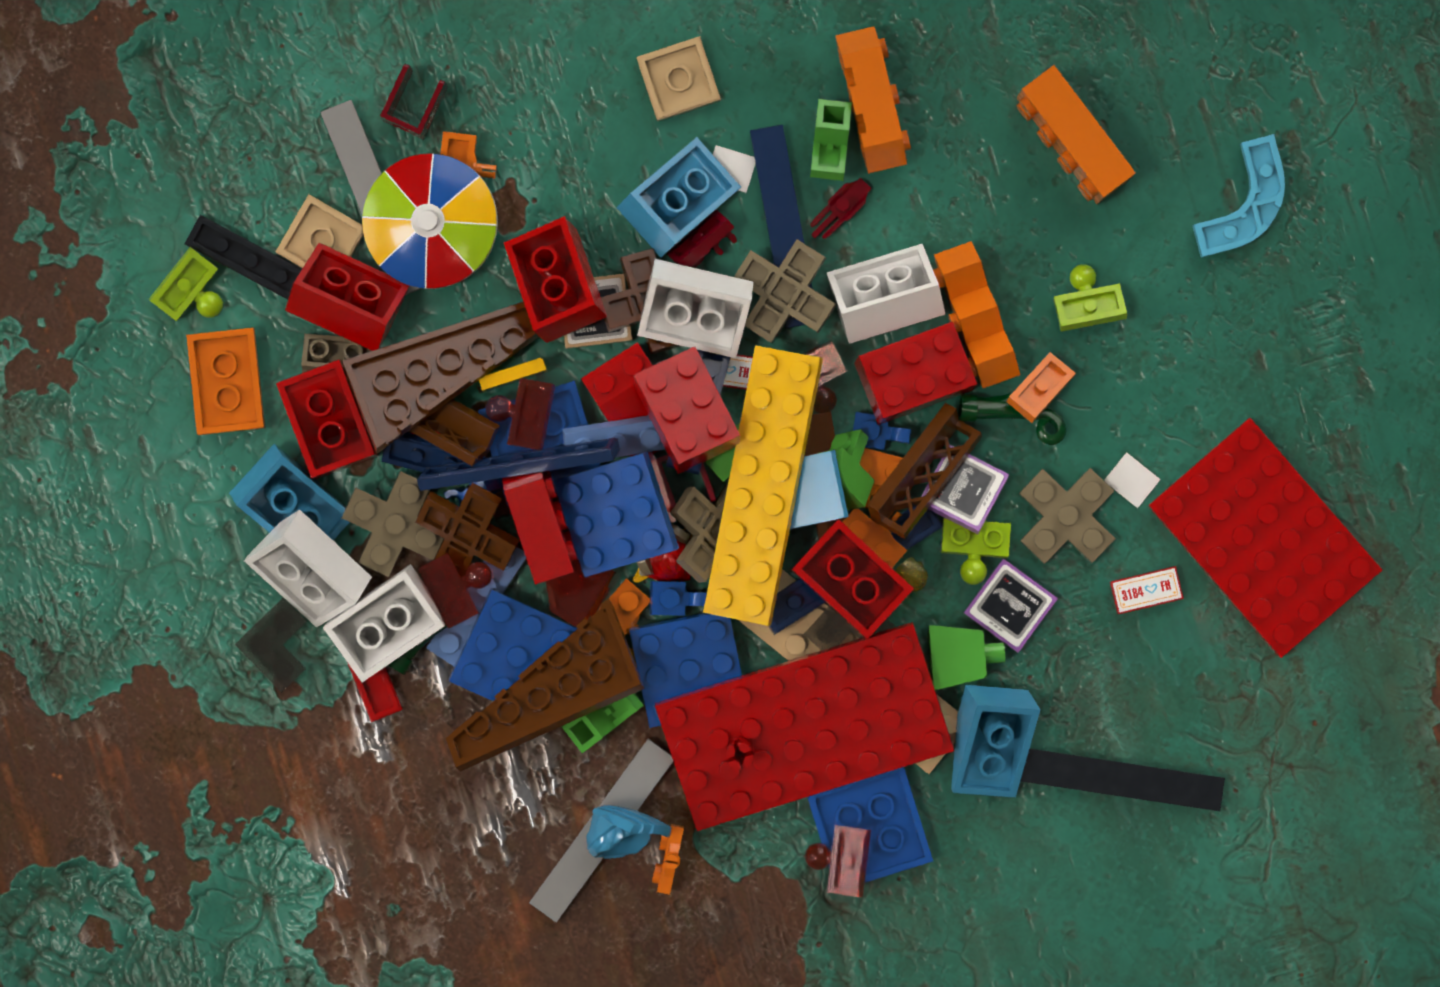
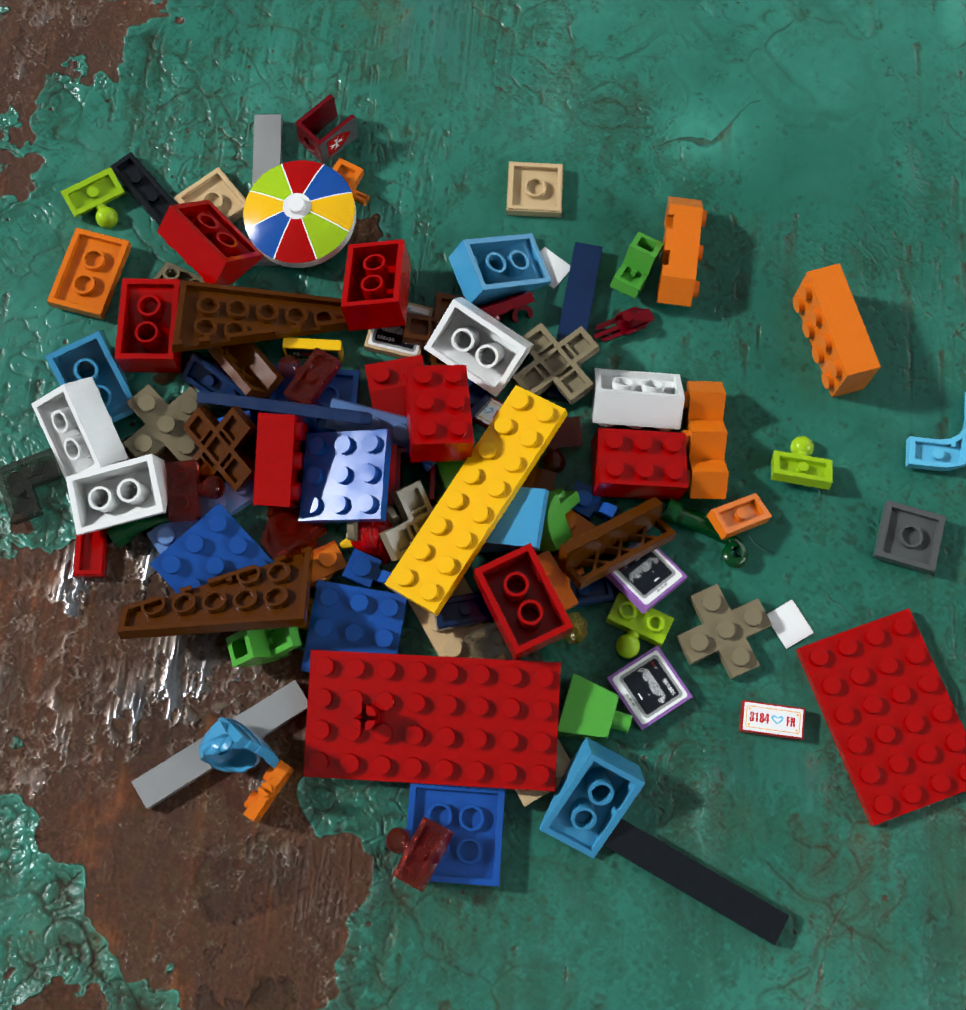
camera: 20 degrees right, 15 degrees down
none -> dark grey plate [873,500,946,575]

